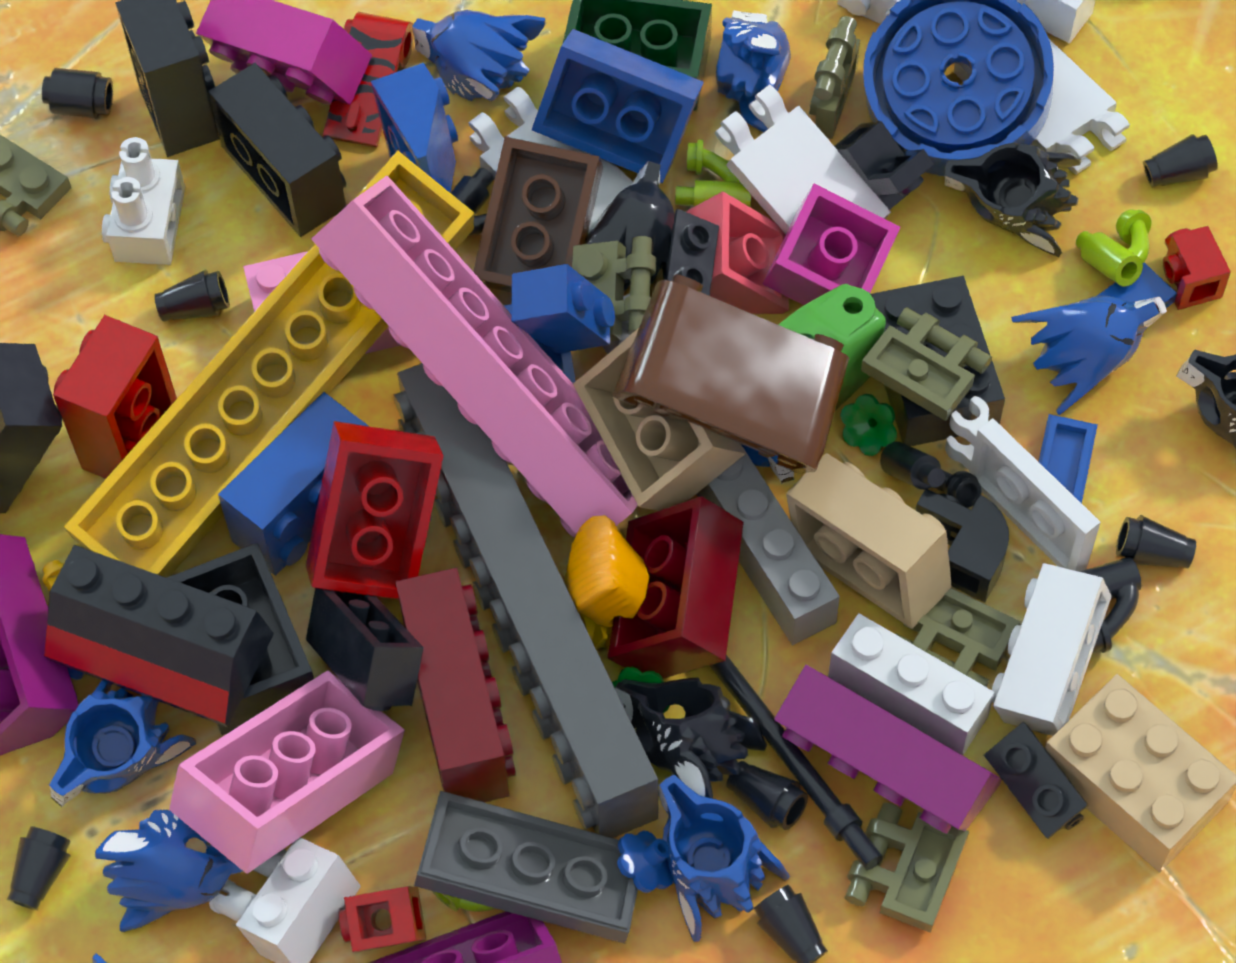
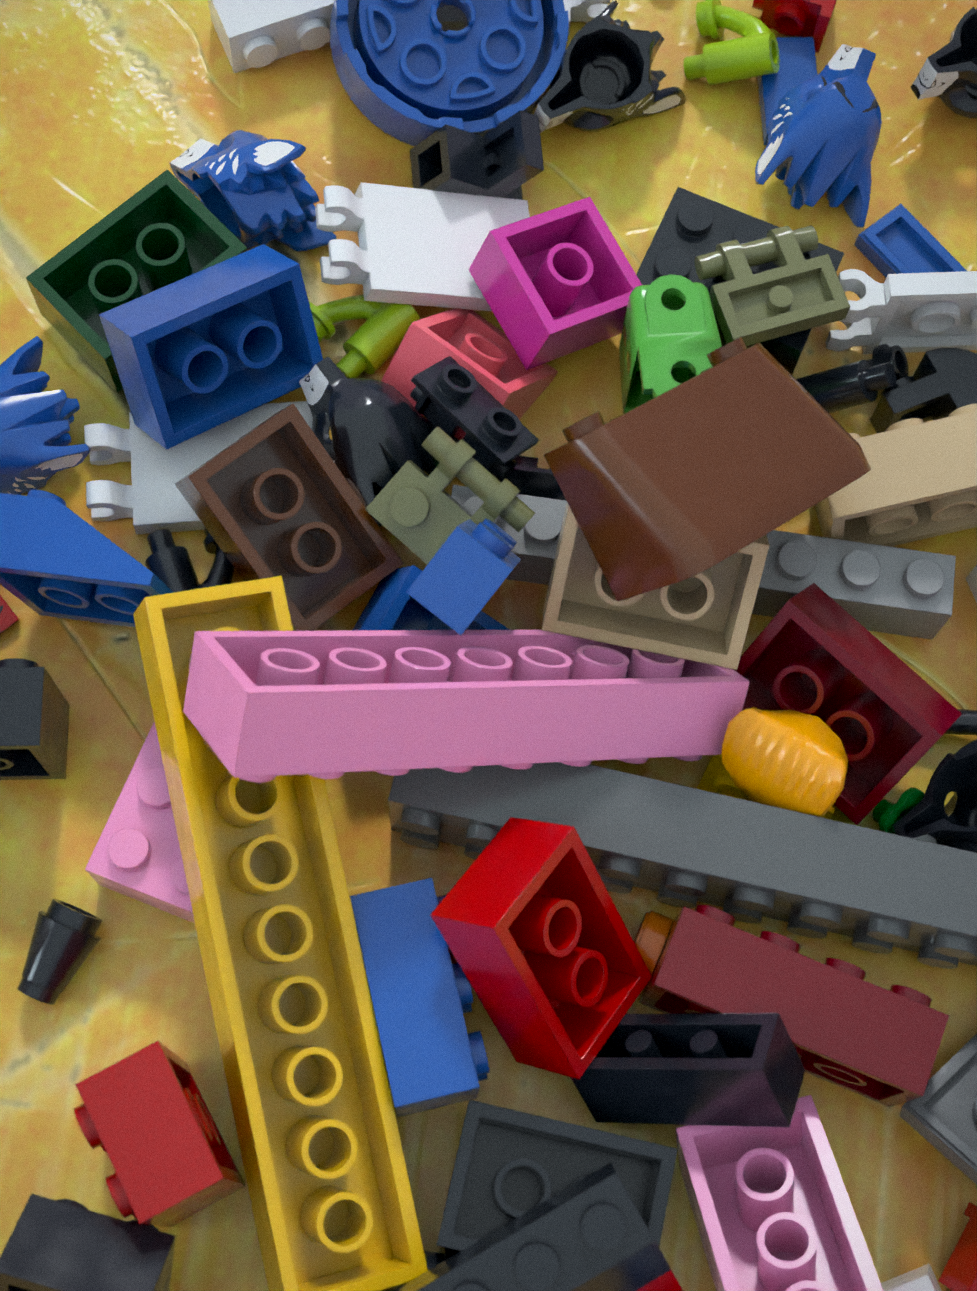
camera: 60 degrees left, 10 degrees up
olive plate [809,16,860,139] -> none

